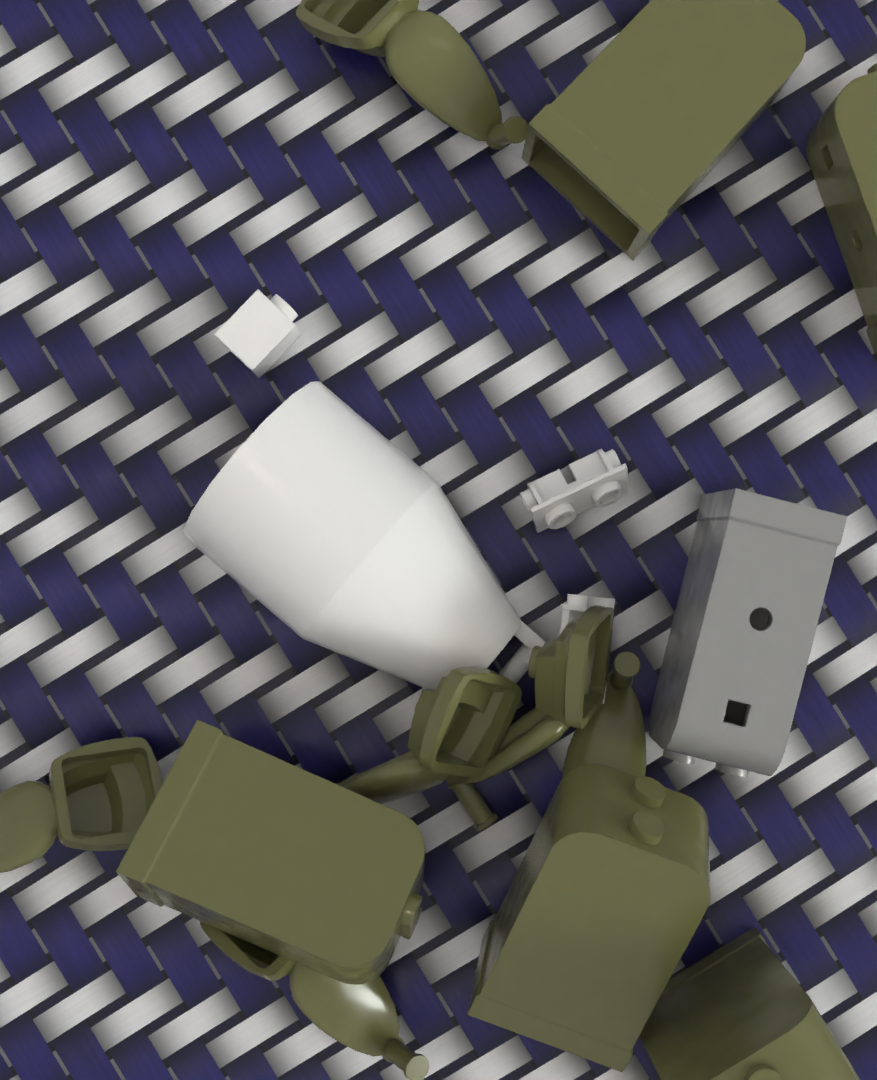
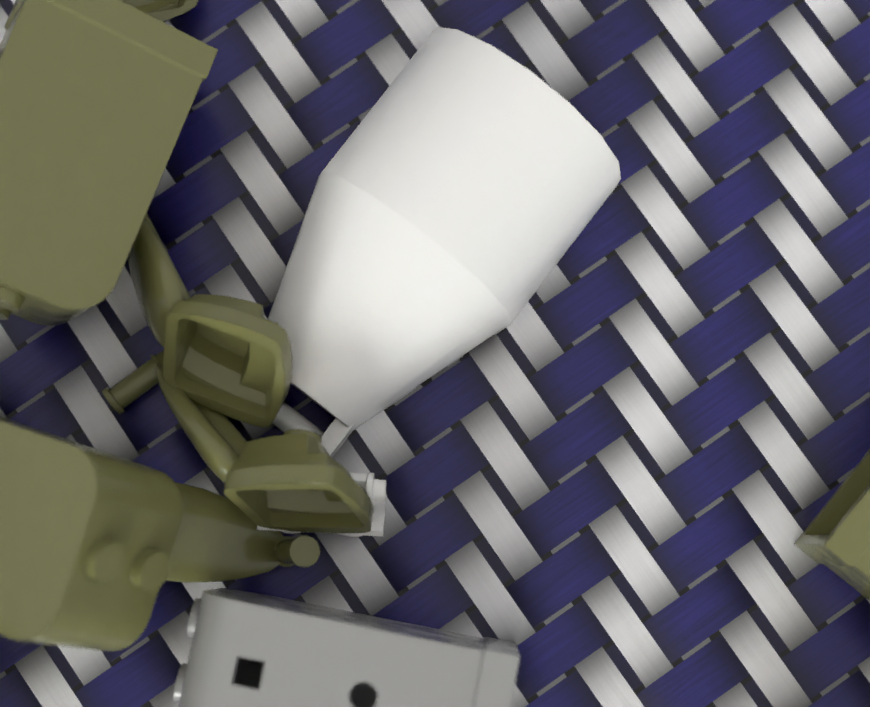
camera: 90 degrees right, 5 degrees down
white brick [214,289,301,378] -> none
white hinge [520,449,630,533] -> none

